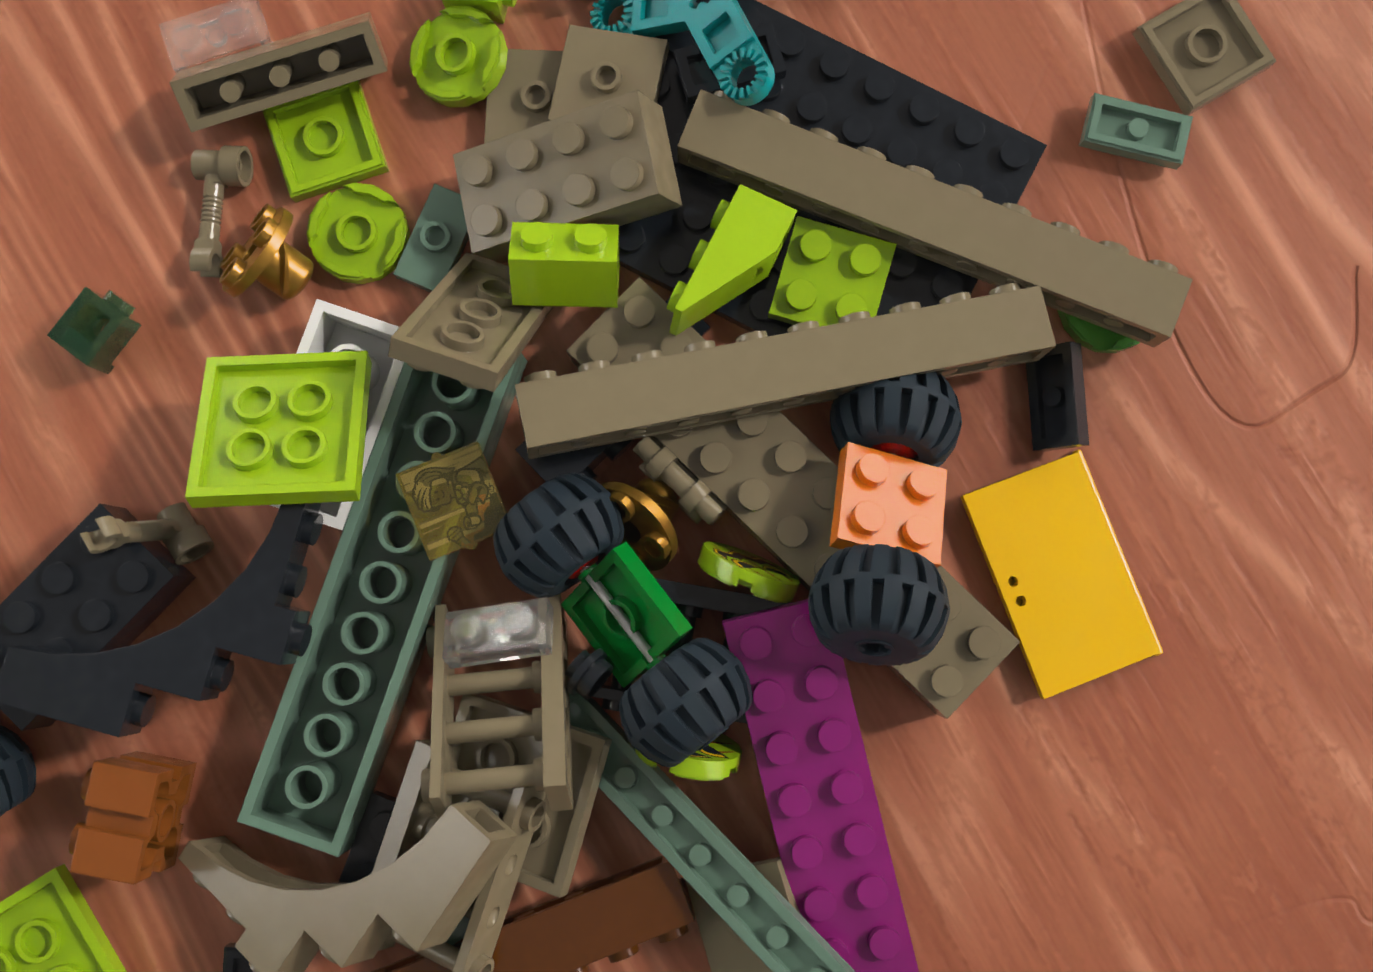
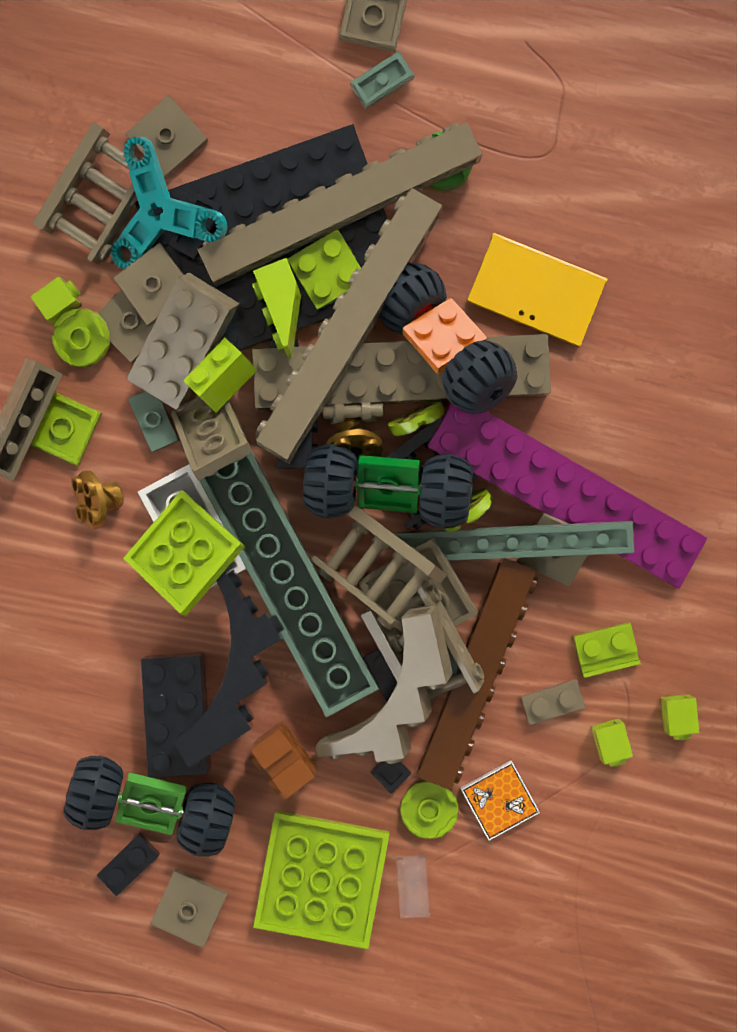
camera: 50 degrees left, 5 degrees up
clear green brick [47,287,141,374] -> none
dark tan brick [80,503,214,565] -> none
dark tan brick [189,145,254,278] -> none
lime tile [306,182,410,284] -> none
clear yellow piece [396,441,507,561] -> none
clear plate [442,597,554,669] -> none
black plate [565,648,614,700] -> none
black plate [1026,341,1089,452] -> none

